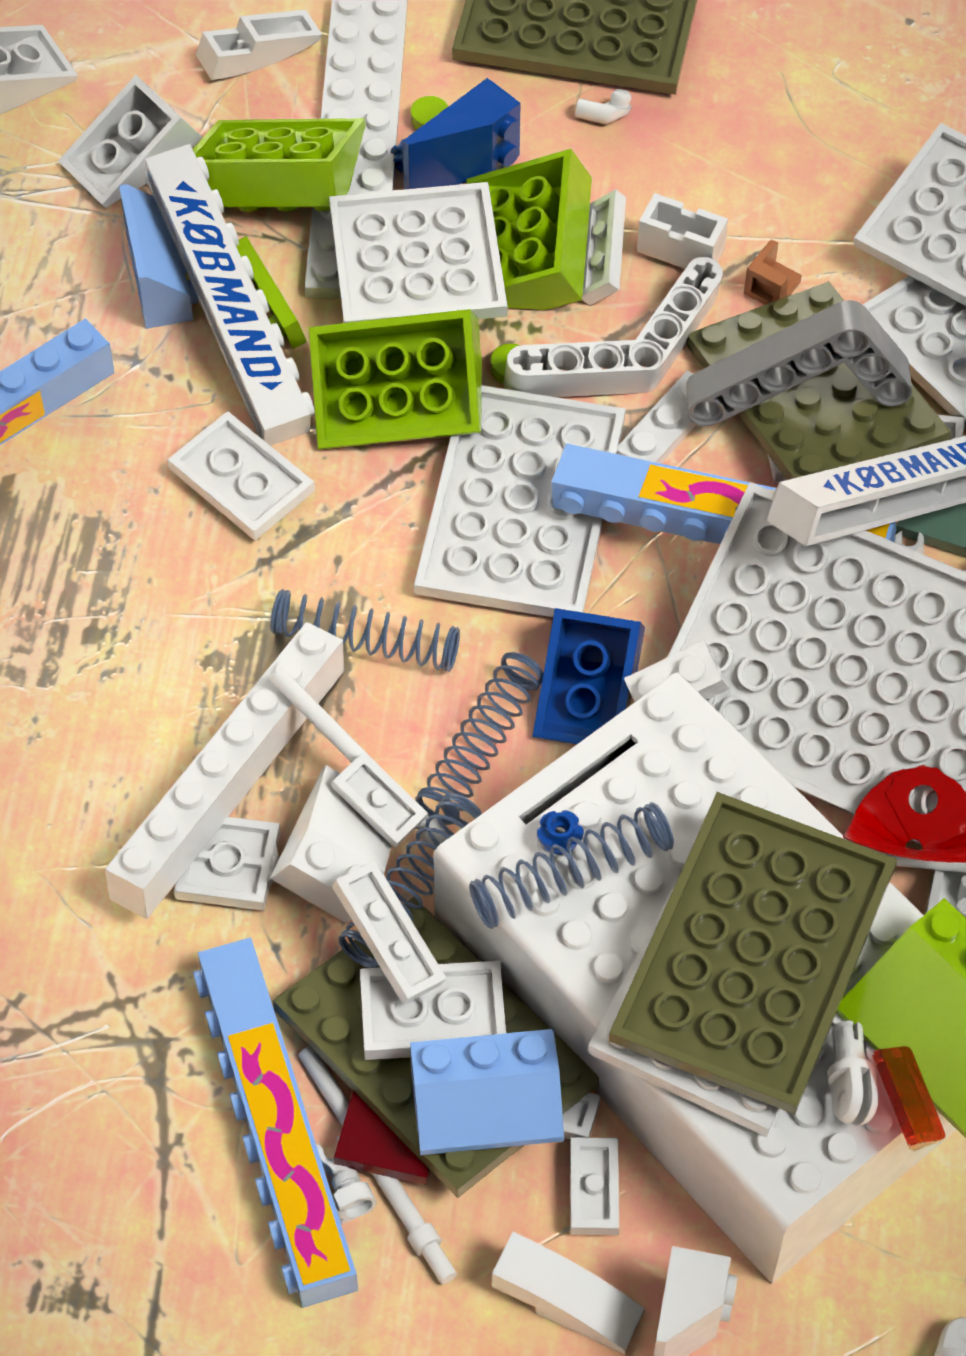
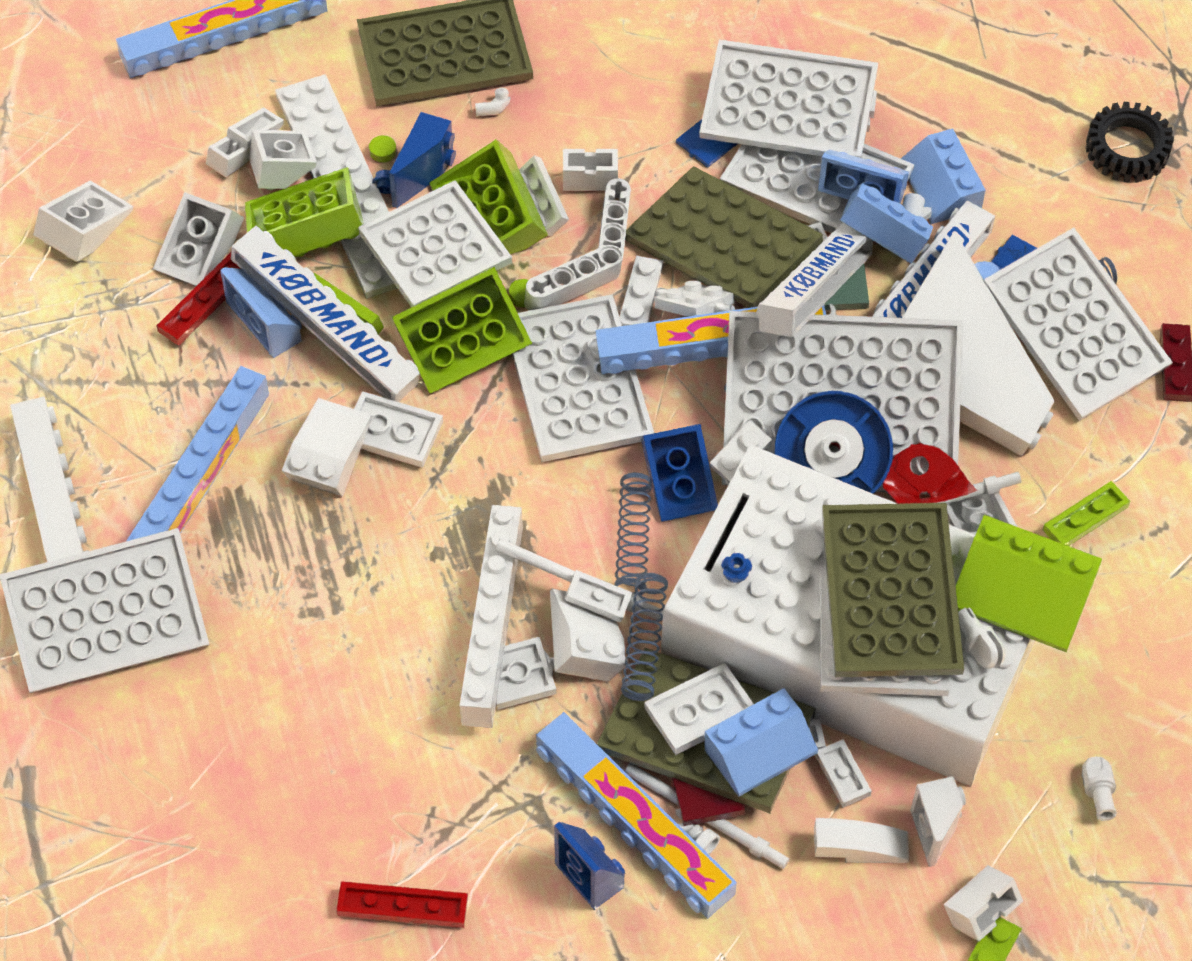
camera: 25 degrees left, 0 degrees up
sand blue piece [270,589,460,672] -> none
white plate [332,860,447,1005] -> none
sand blue piece [469,802,674,929] -> none
light grey beam [686,300,912,426] -> none
nougat panel [744,239,802,305] -> none
clear red slope [872,1046,946,1152] -> none
none -> red plate [156,252,241,346]
none -> white slope [249,130,317,190]
none -> white slope [282,398,373,497]
none -> blue slope [554,822,625,910]
none -> white plate [654,281,735,317]
none -> blue piece [676,119,737,168]
none -> blue piece [774,391,893,494]

